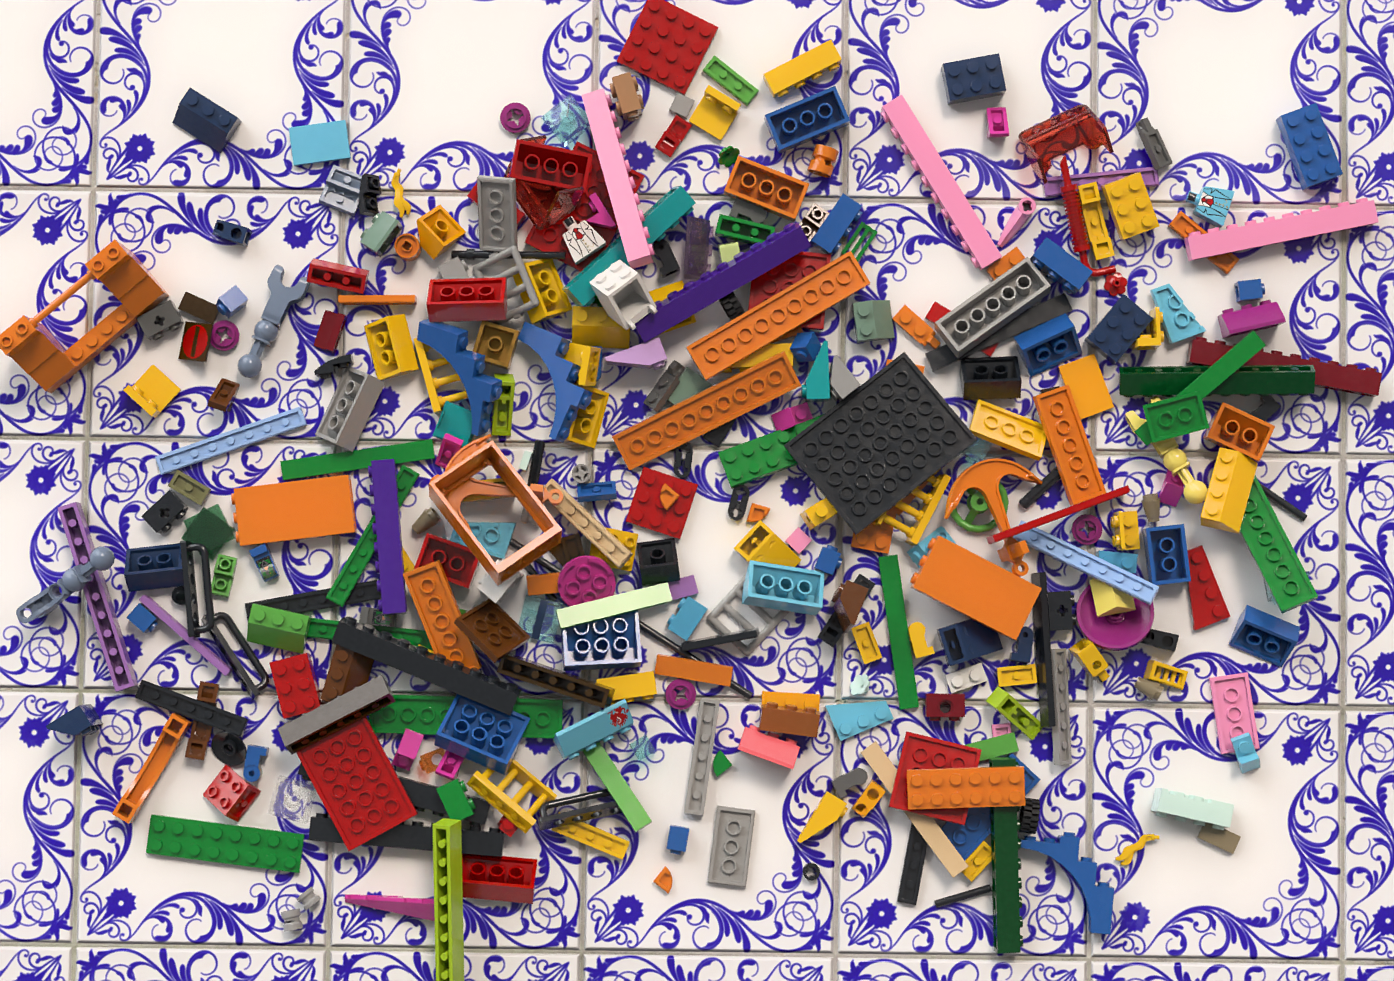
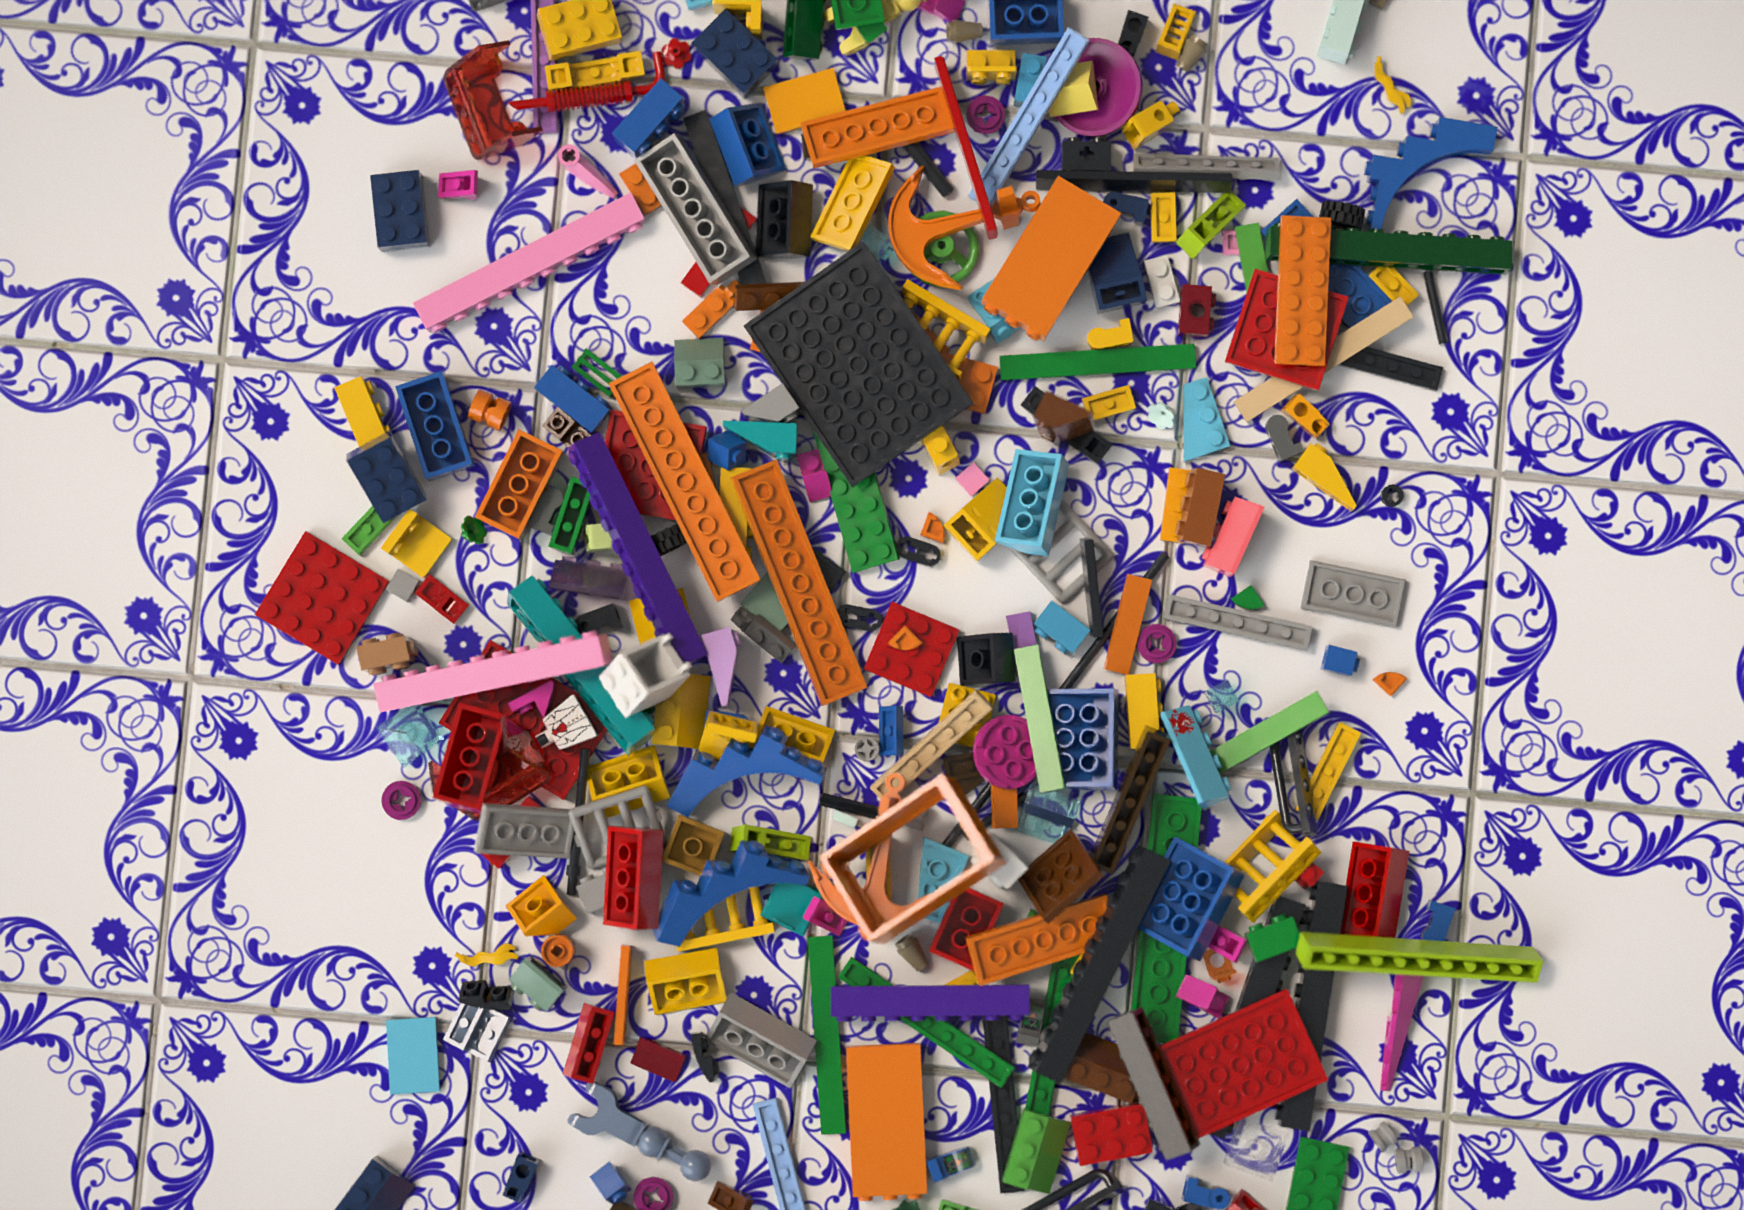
camera: 80 degrees left, 0 degrees up
blue brick [814,545,843,576] -> none
none -> dark blue brick [346,431,426,523]
none -> reddish brown plate [734,282,804,311]
none -> blue leg [1420,900,1455,941]

